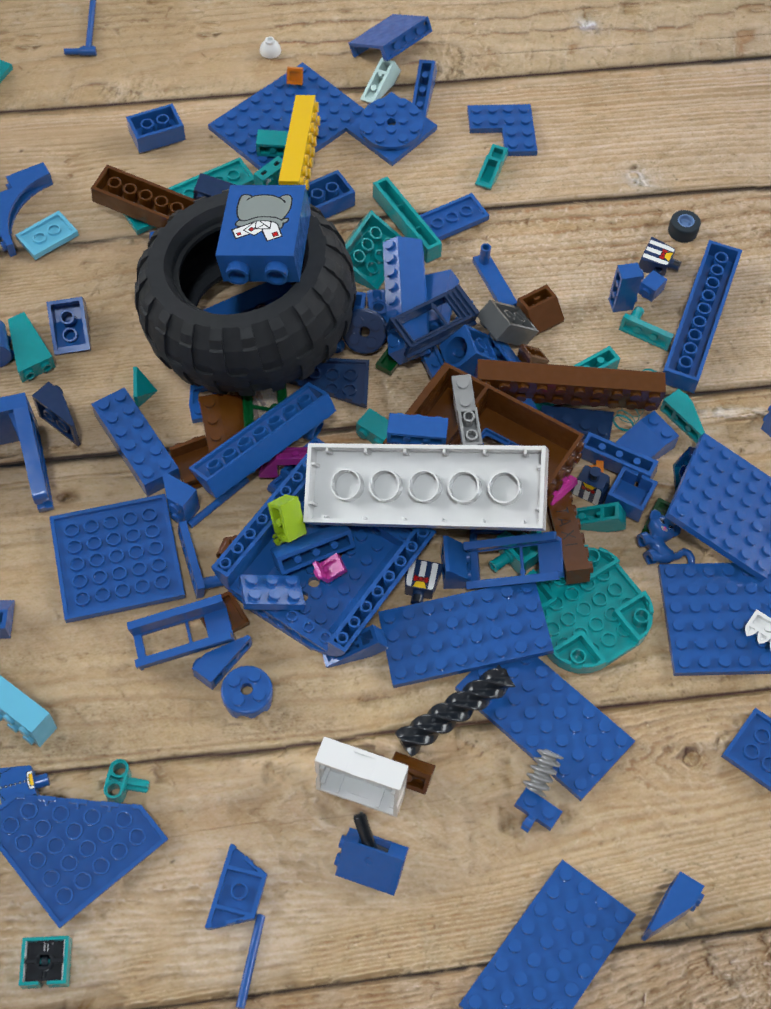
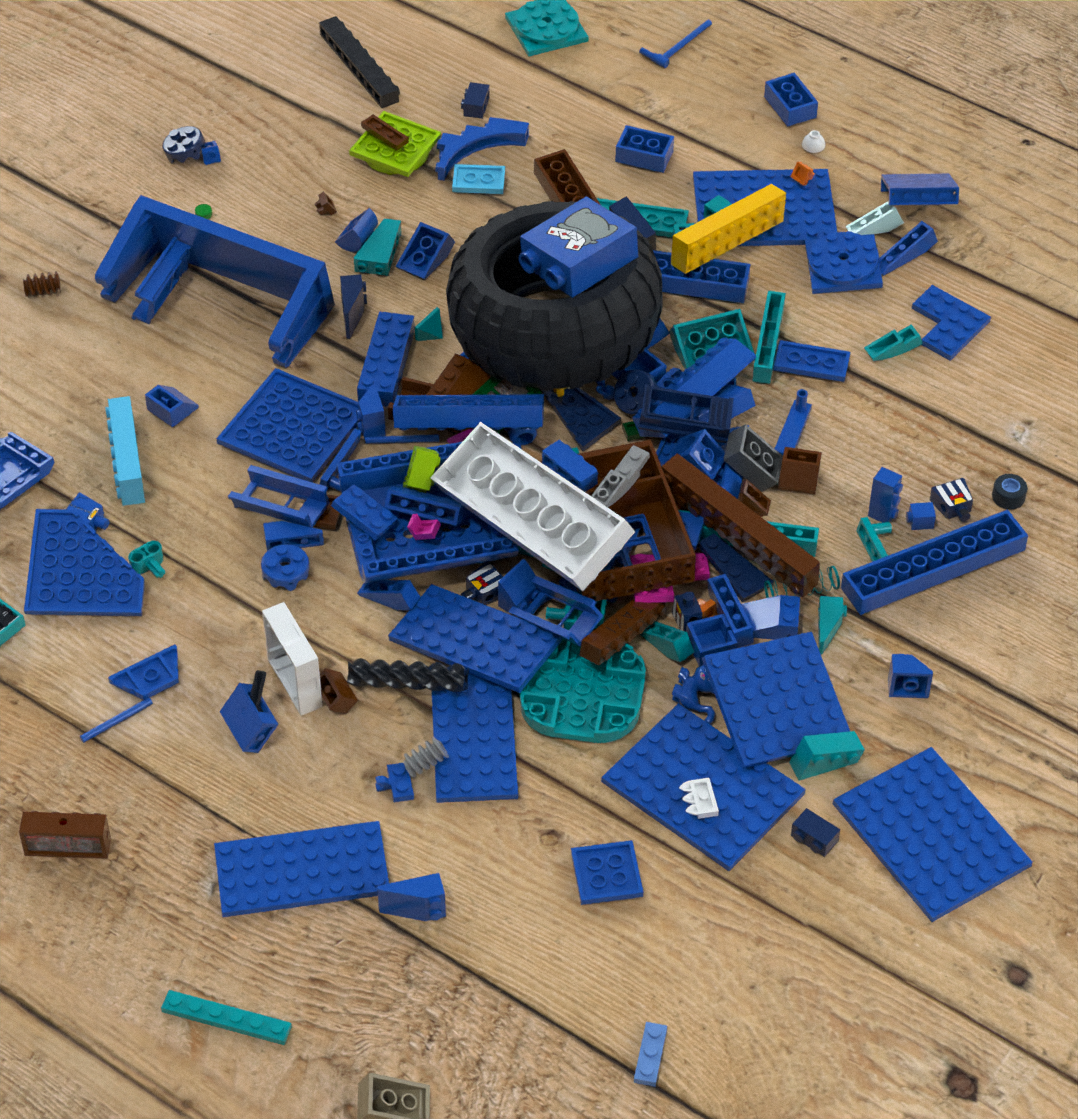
camera: 45 degrees right, 10 degrees down
none -> blue brick [764,72,818,127]

